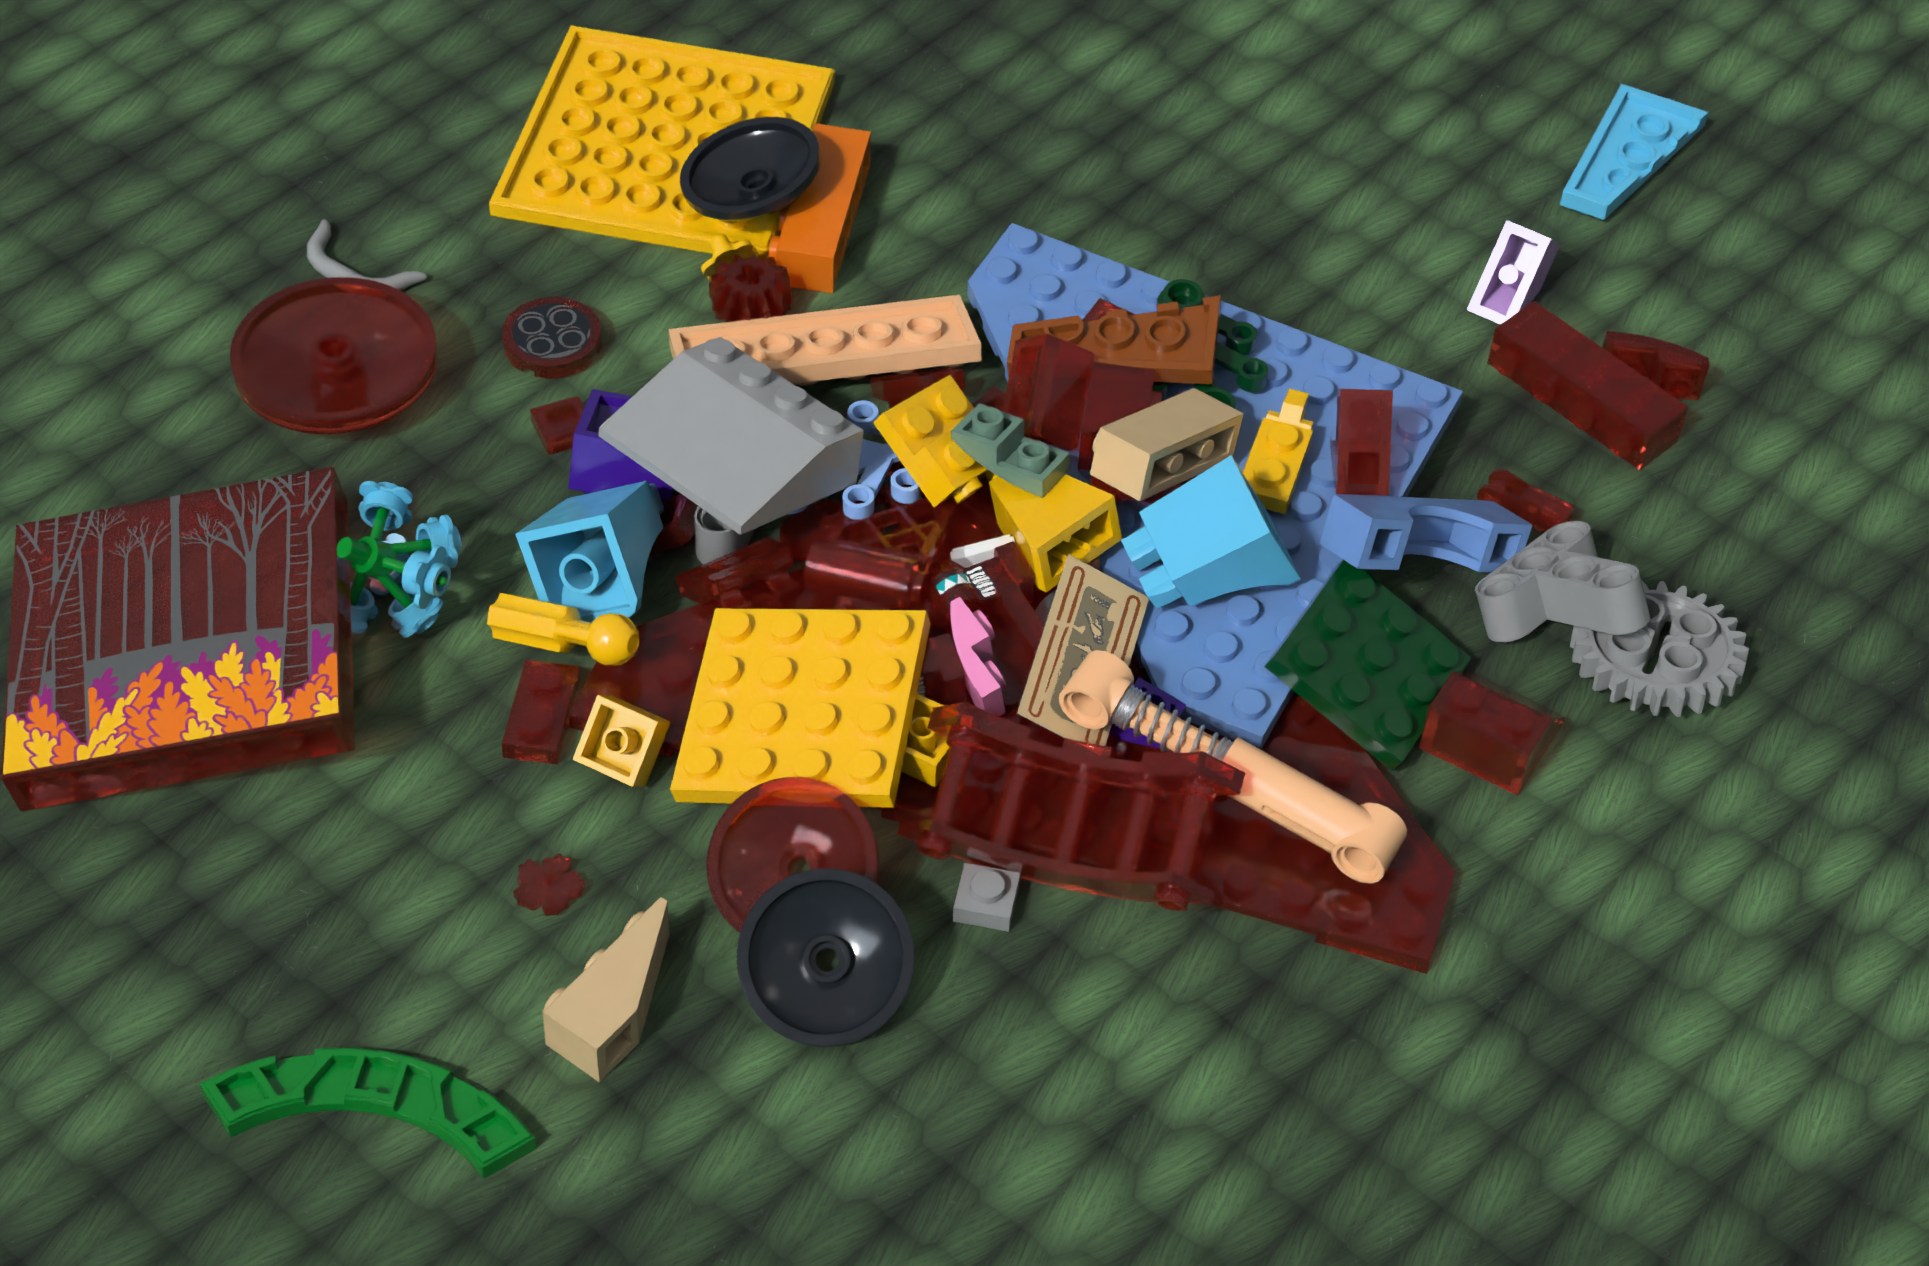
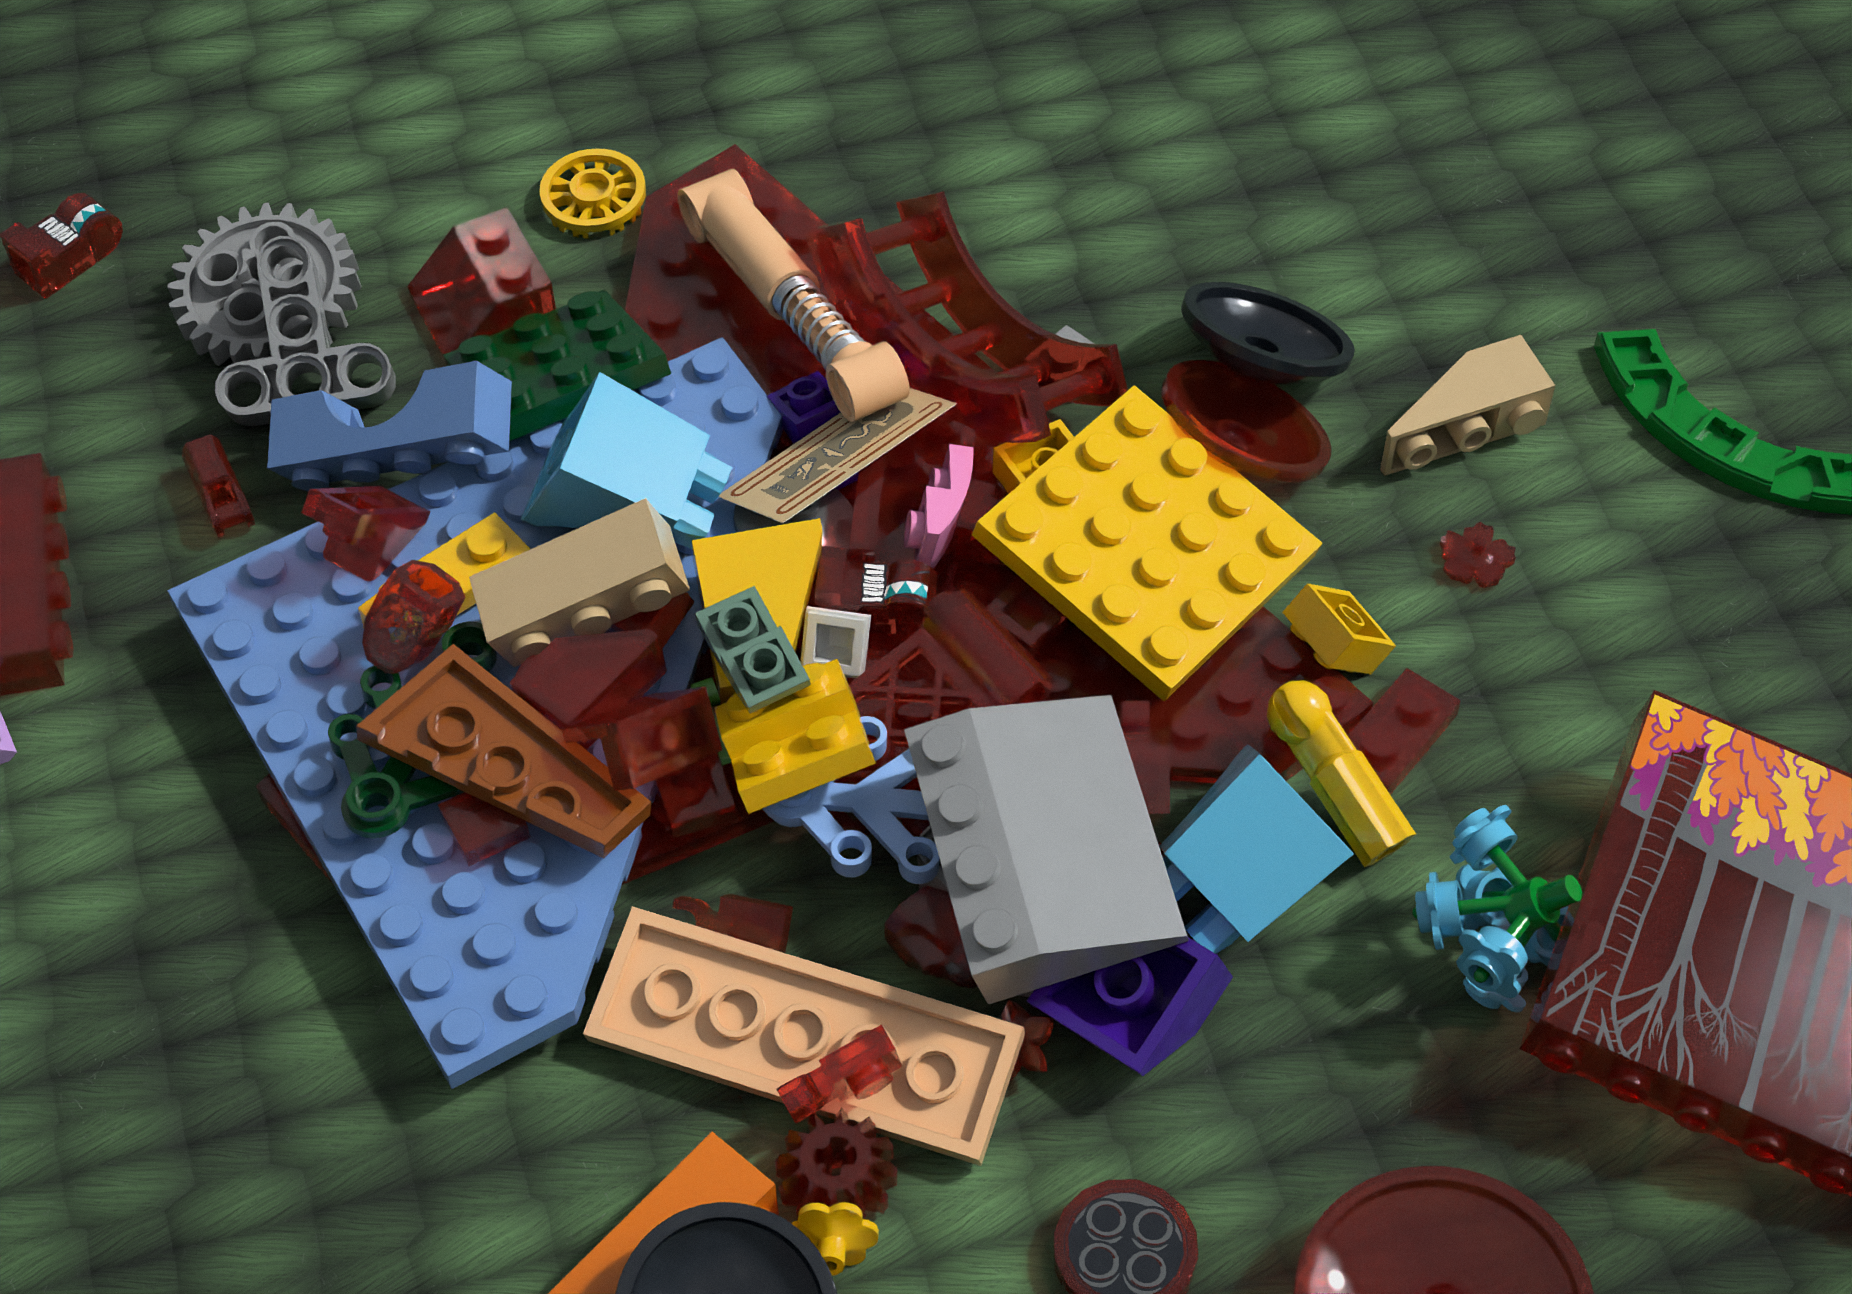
camera: 145 degrees left, 5 degrees up
clear red tile [530,396,584,455] -> none
none -> clear red leg [0,193,123,299]
none -> clear red rock [362,560,465,673]
none -> yellow wheel [540,149,646,239]
none -> clear red plate [776,1024,902,1124]

